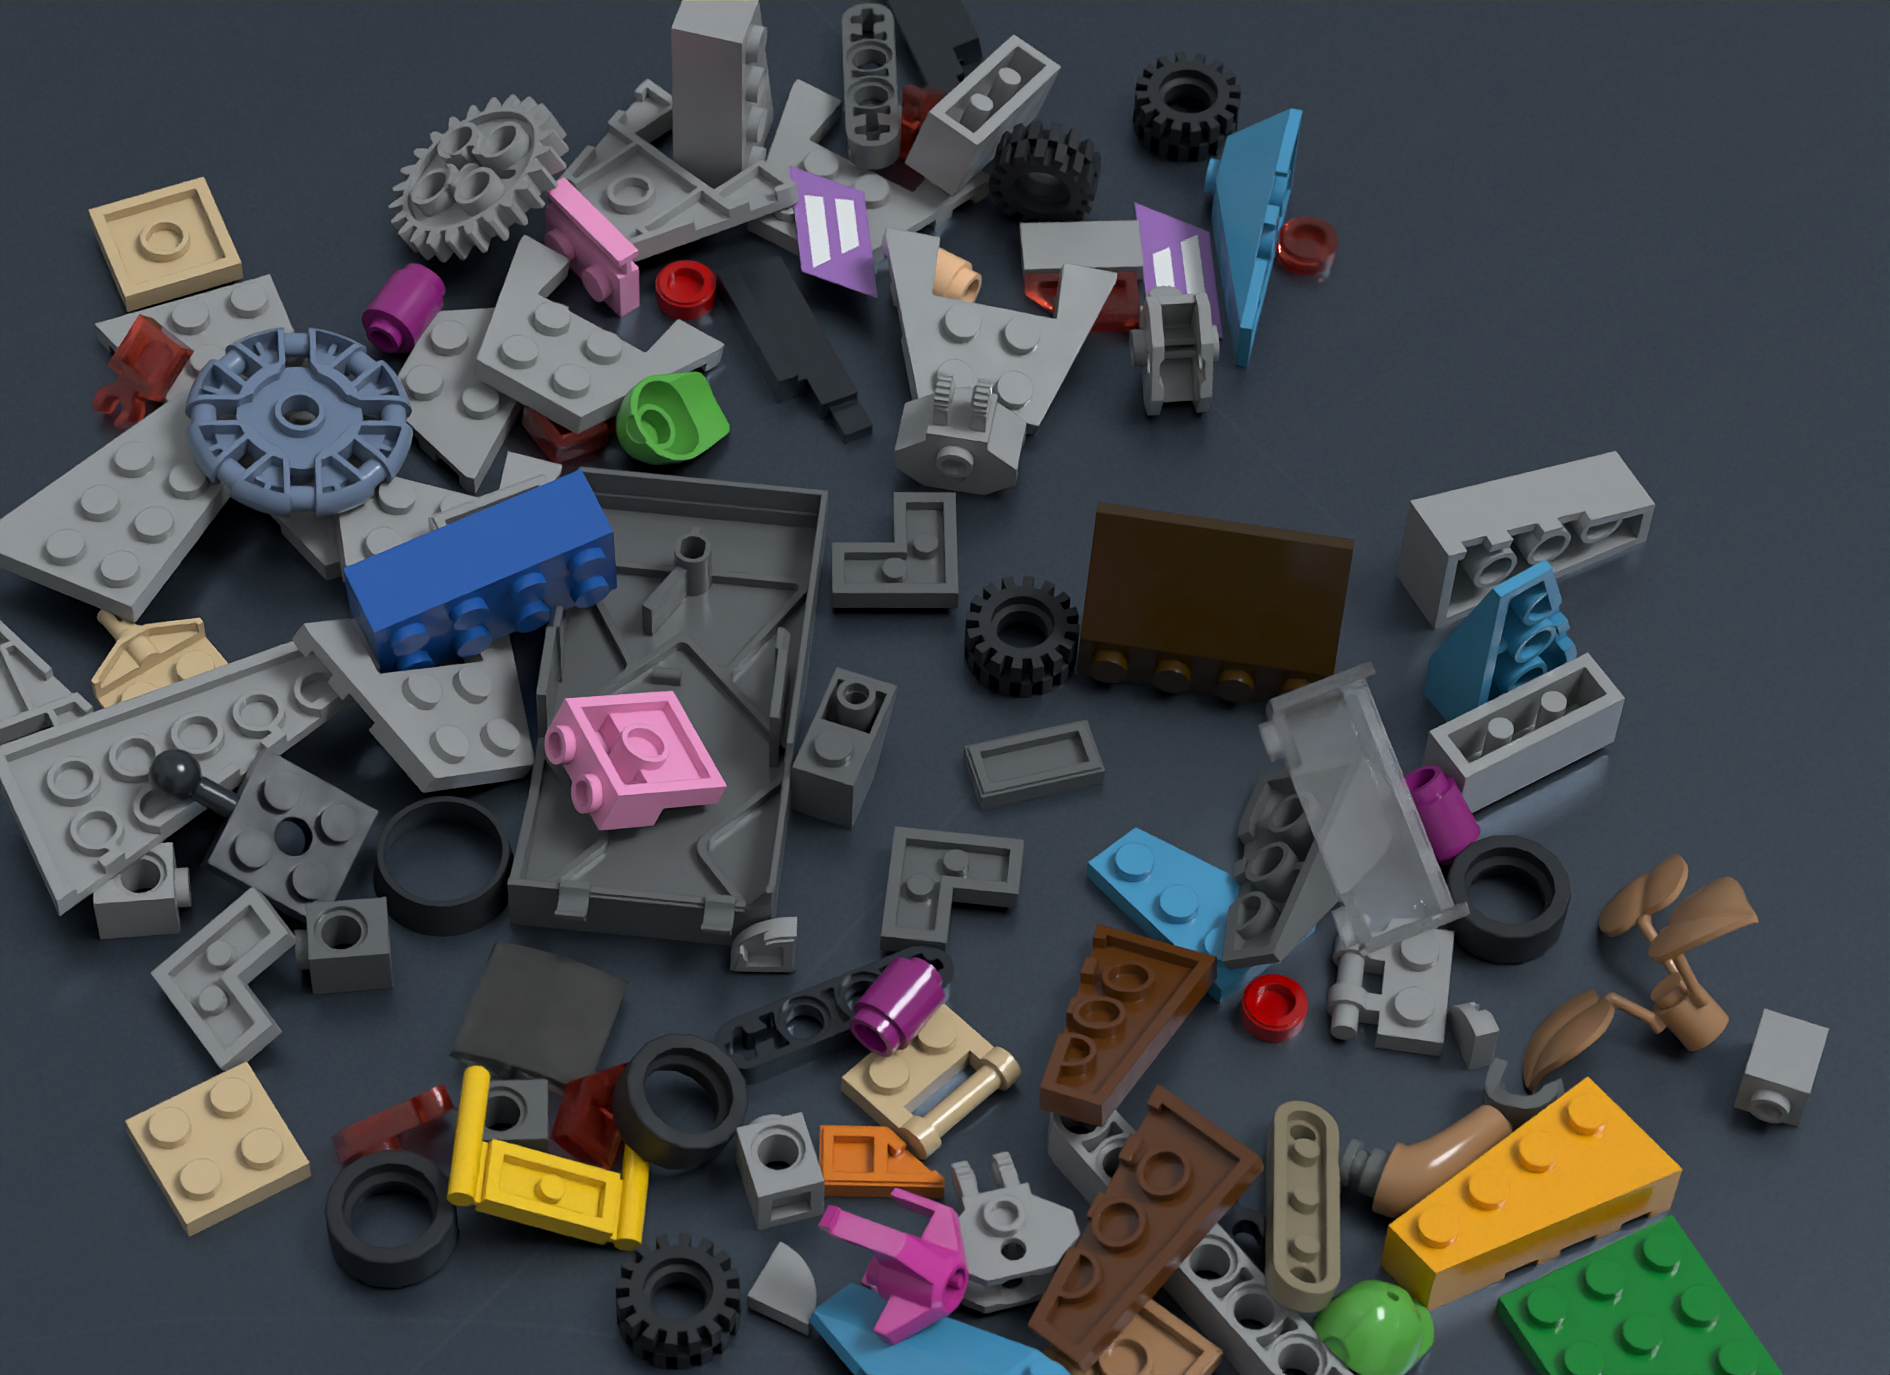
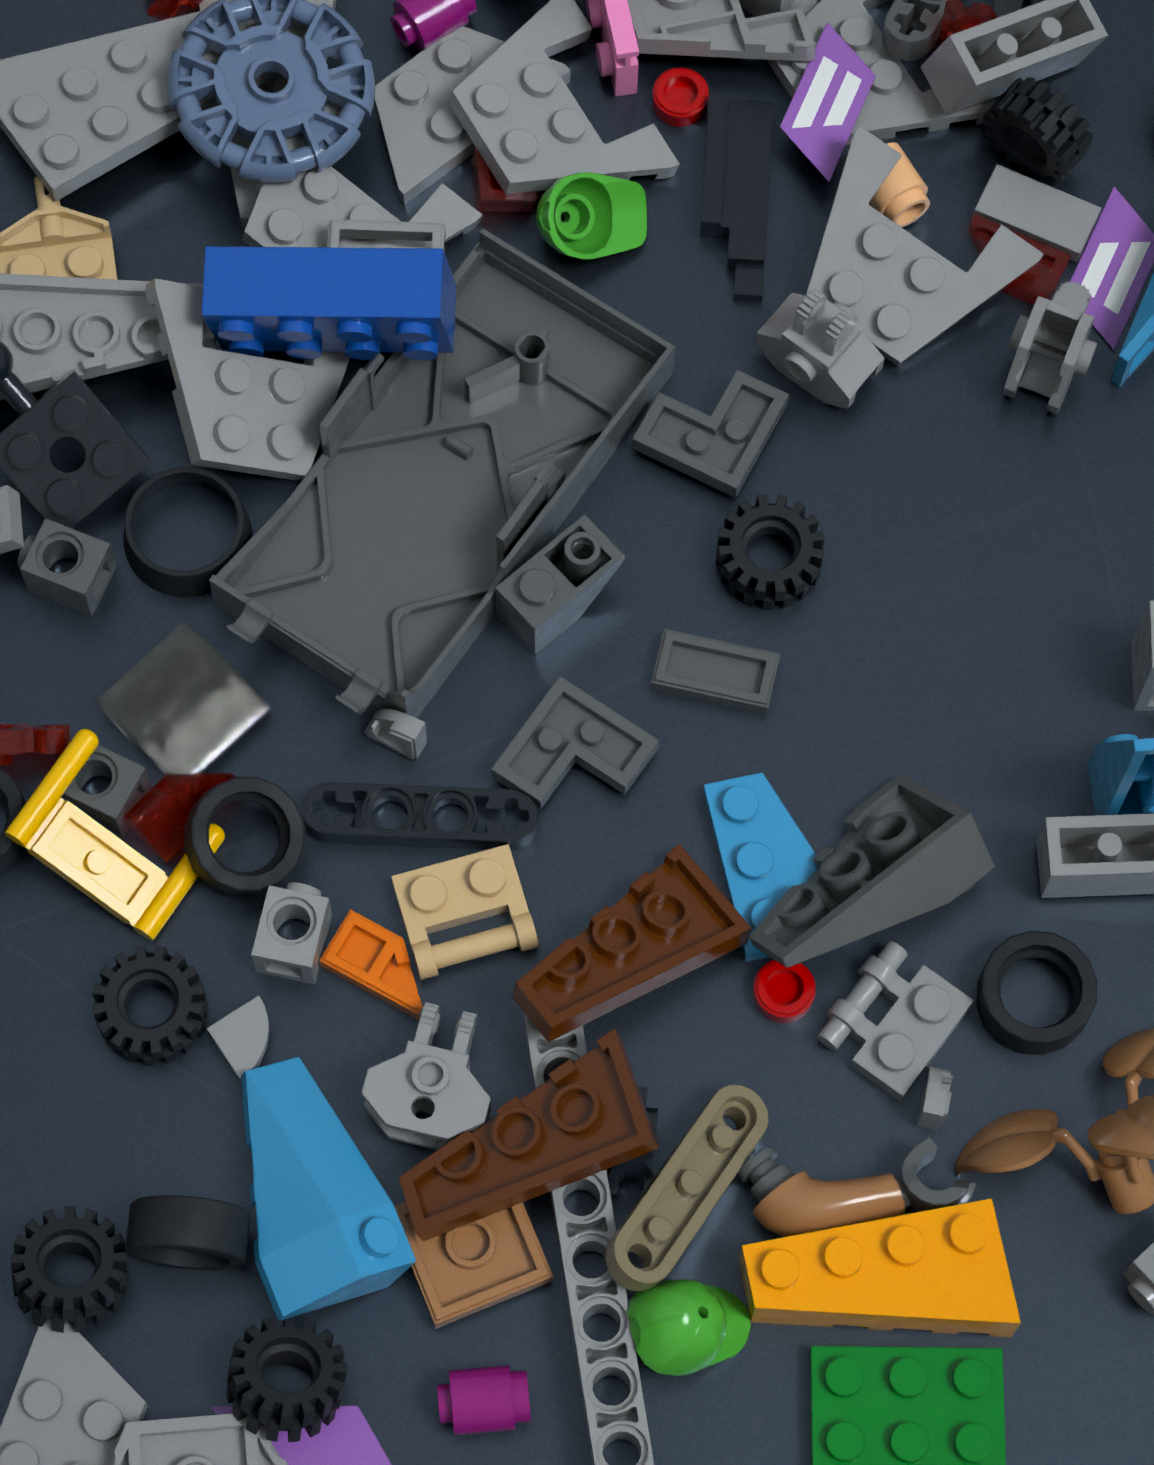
camera: 30 degrees right, 15 degrees up
bright pink plate [544,691,727,831] -> none
dark pink piece [818,1187,968,1346] -> none
magenta brick [849,957,946,1057] -> none
dark brown slope [1076,502,1355,713] -> none
clear windscreen [1258,661,1471,956] -> none
magenta brick [1394,765,1481,865] -> none

